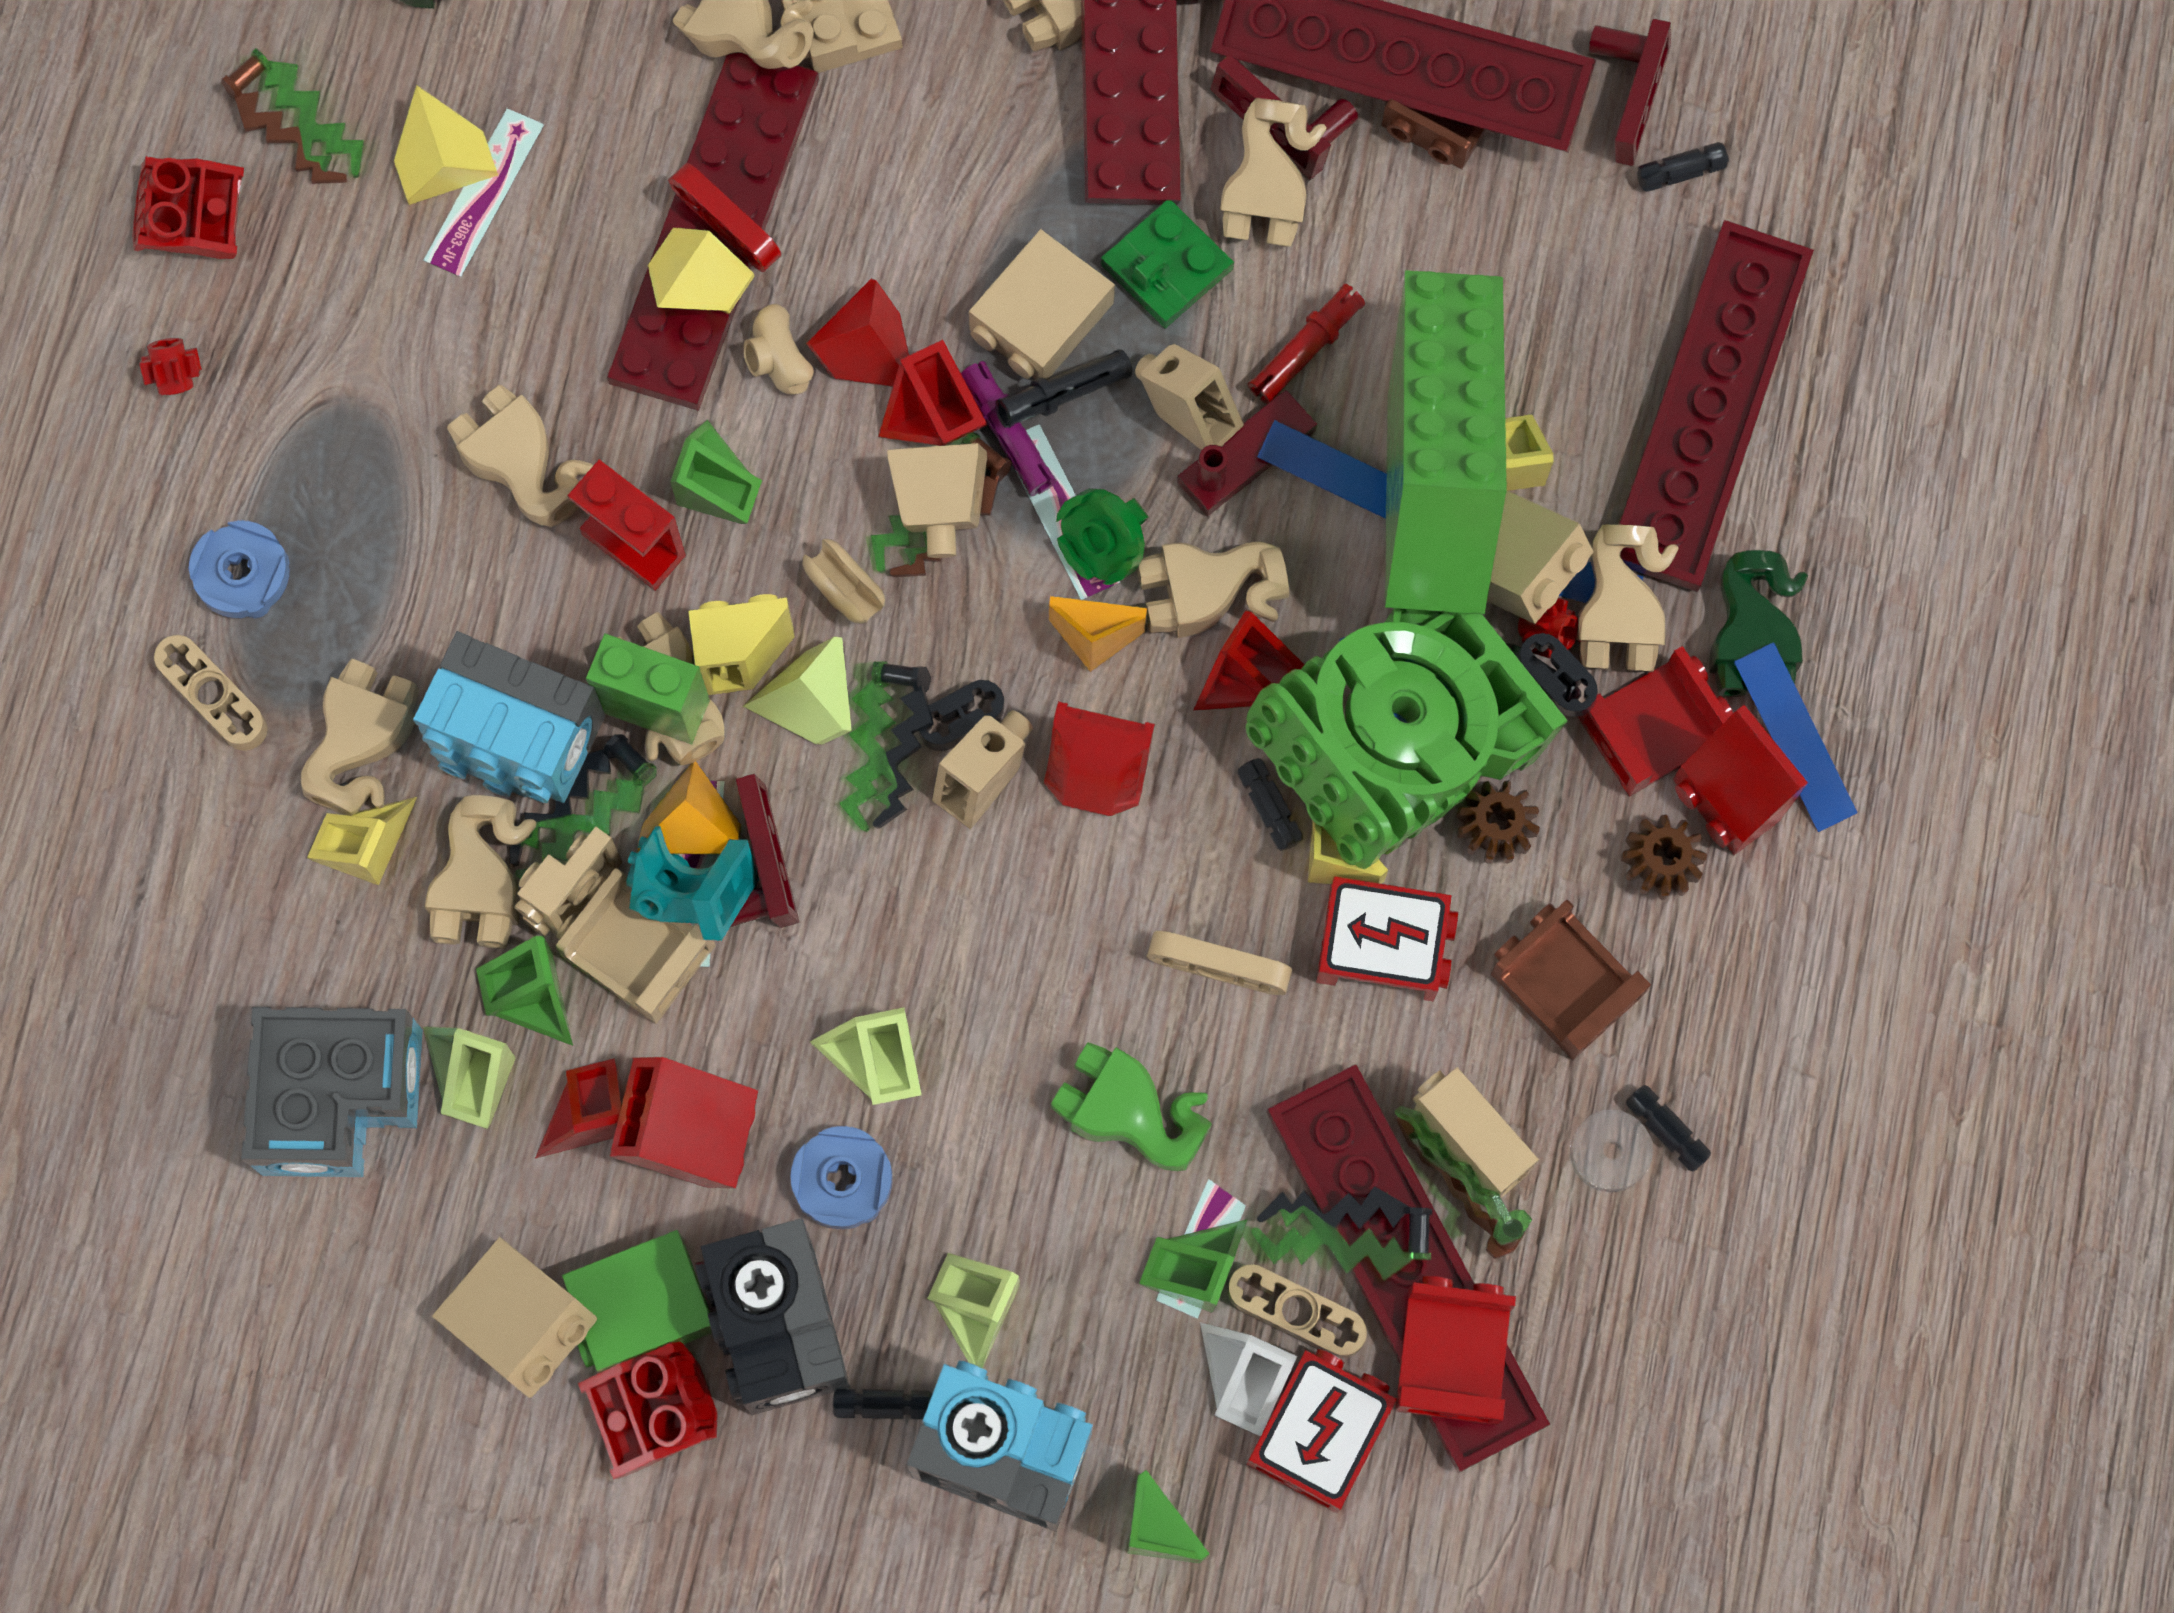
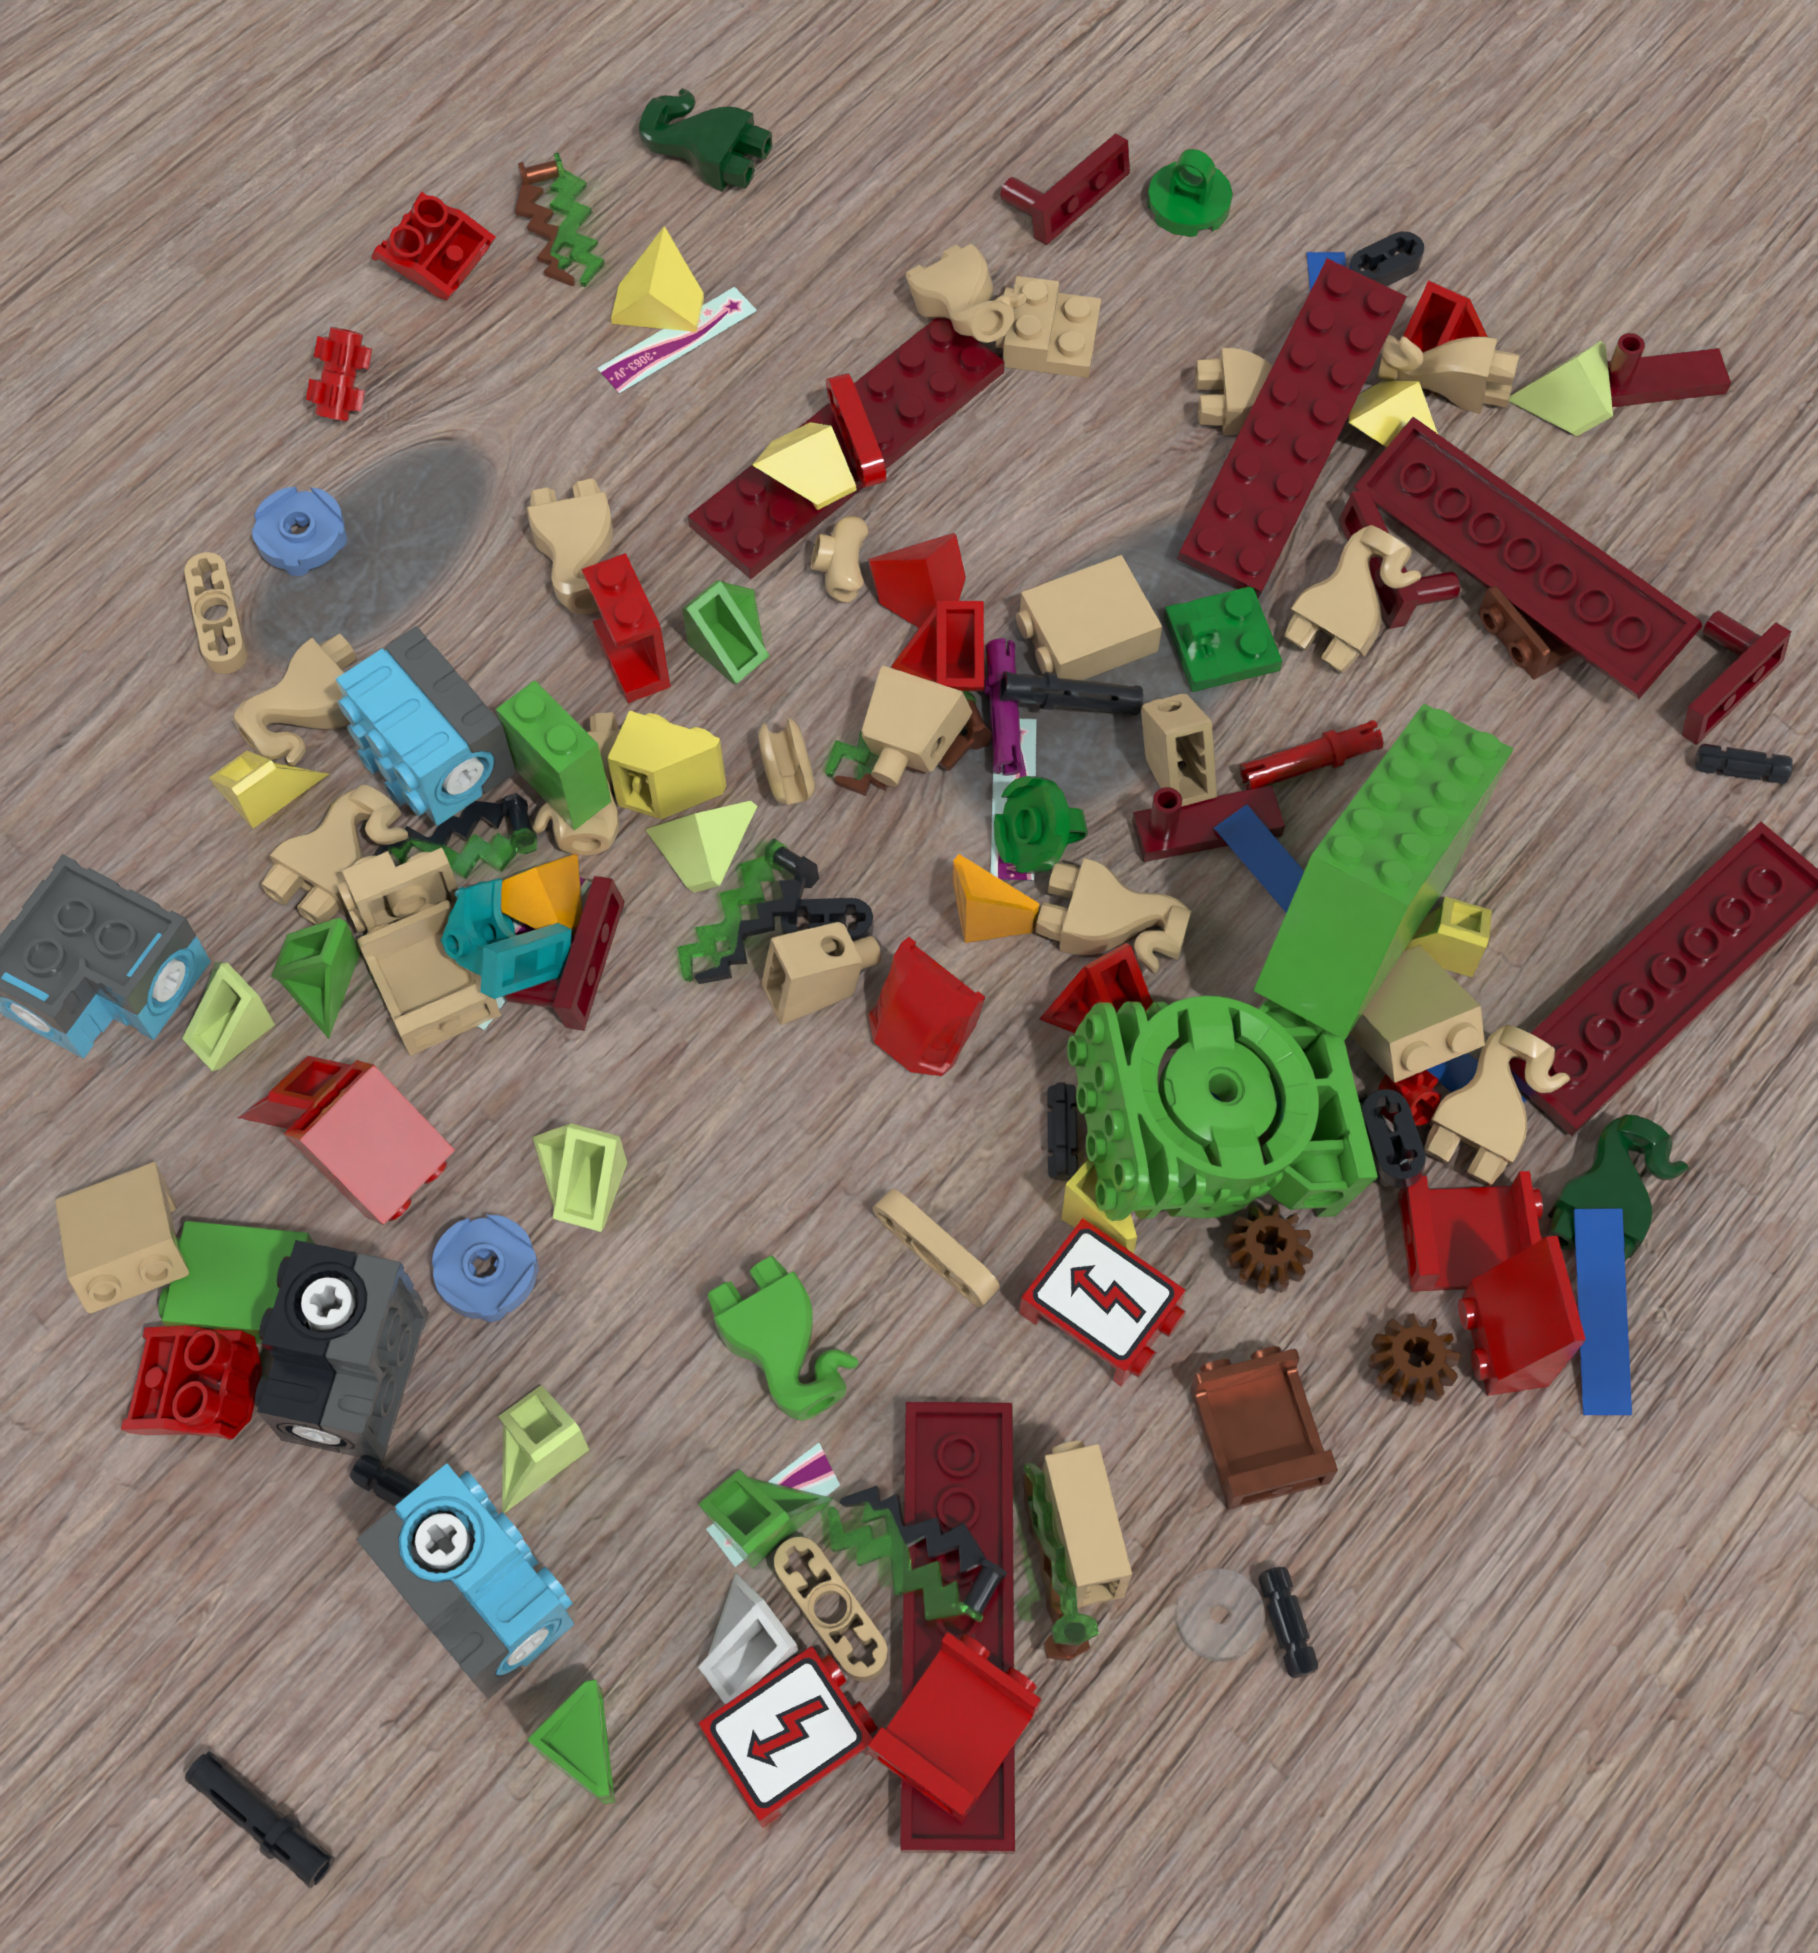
camera: 30 degrees right, 10 degrees down
none -> red gear [306,369,365,421]

